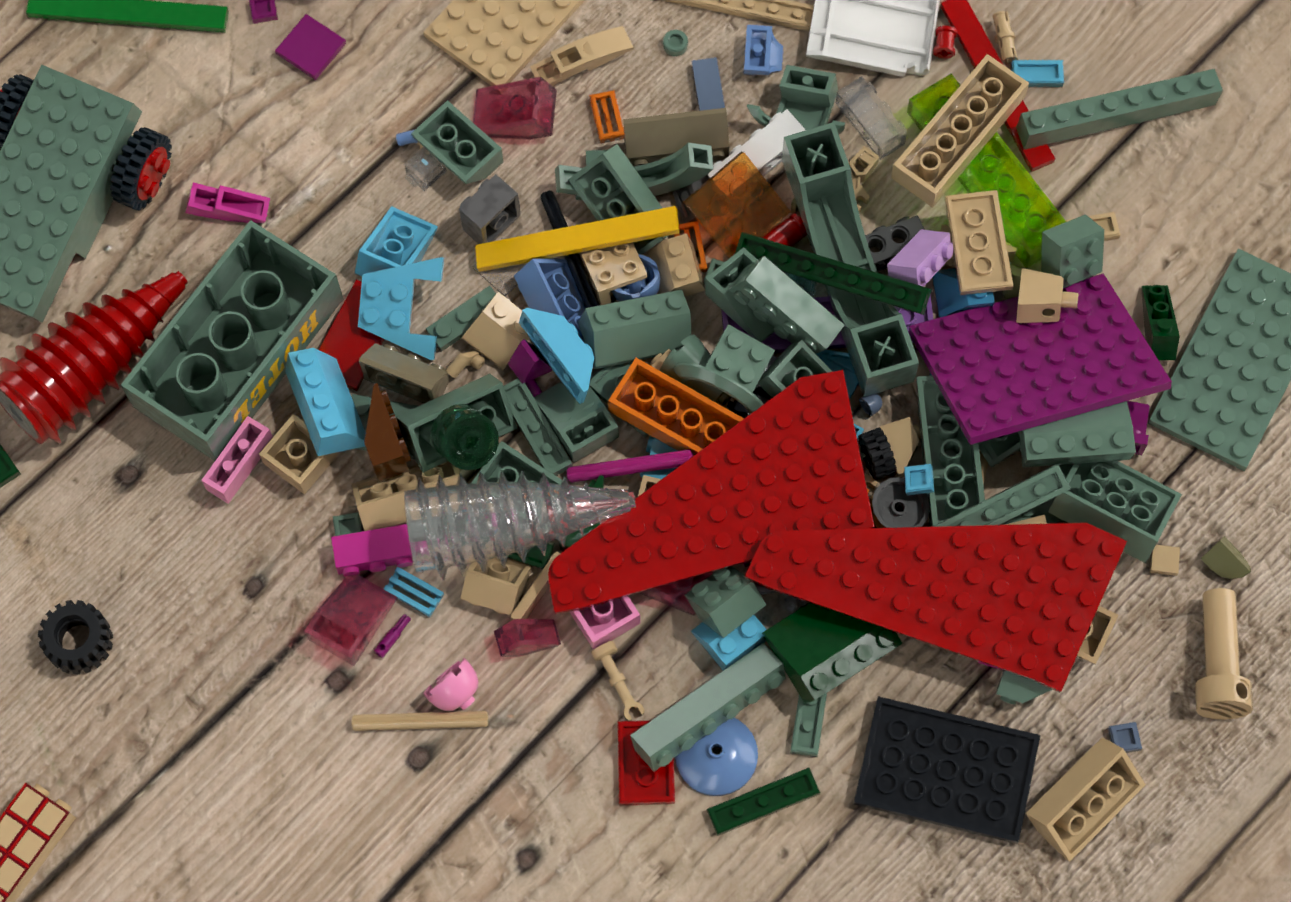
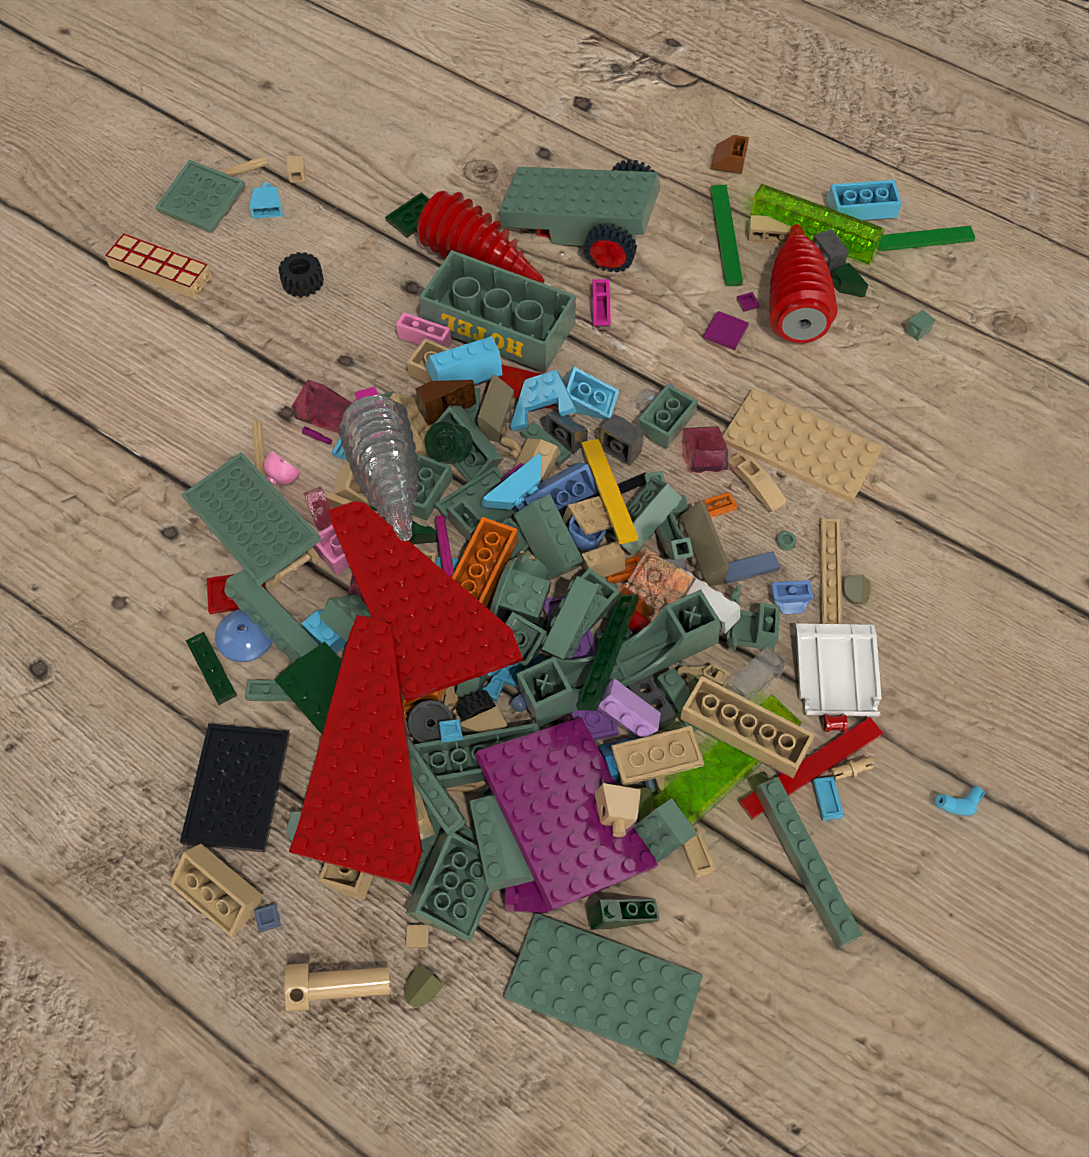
camera: 80 degrees right, 10 degrees down
none -> sand green plate [181,452,322,586]
none -> flat silver slope [546,412,588,455]
none -> sand green slope [656,667,699,732]

